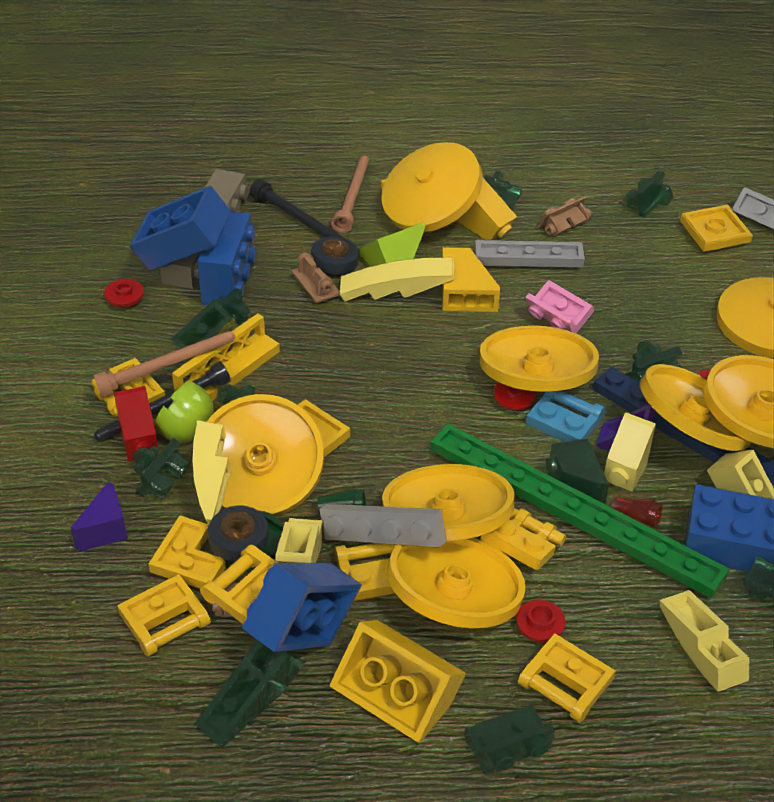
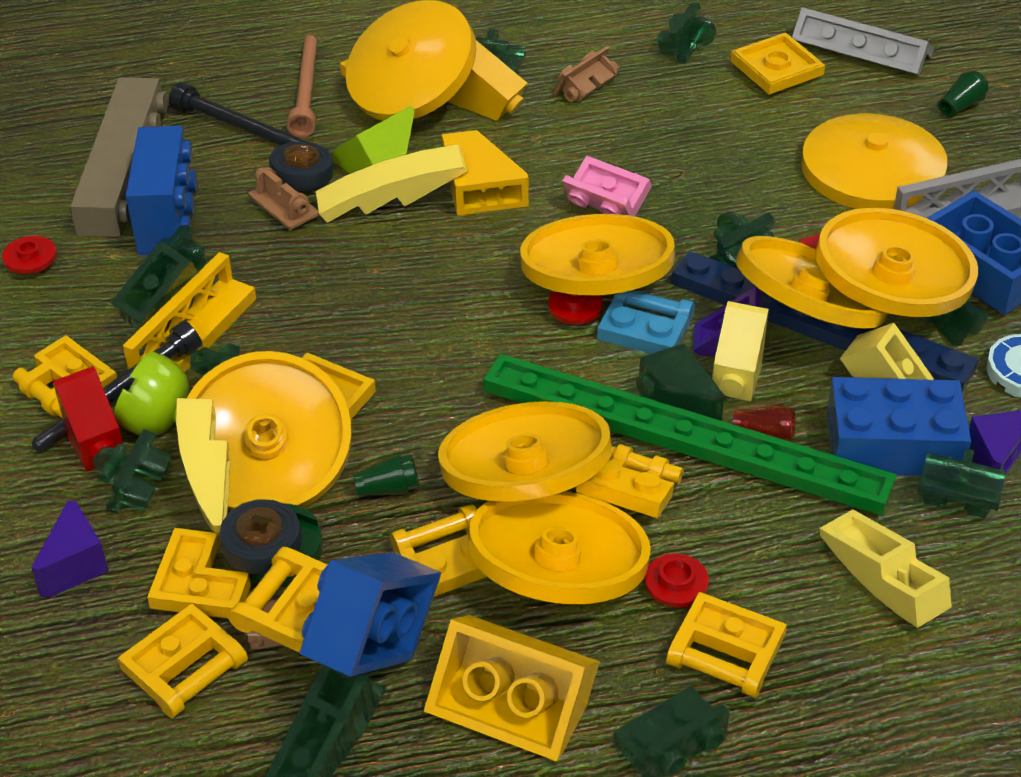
camera: 10 degrees left, 0 degrees up
nougat piece [93,331,235,398] -> none
blue brick [129,185,231,270] -> none
light yellow slope [275,518,323,563] -> none
light grey plate [320,504,446,547] -> none
light grey plate [475,240,585,268] -> none

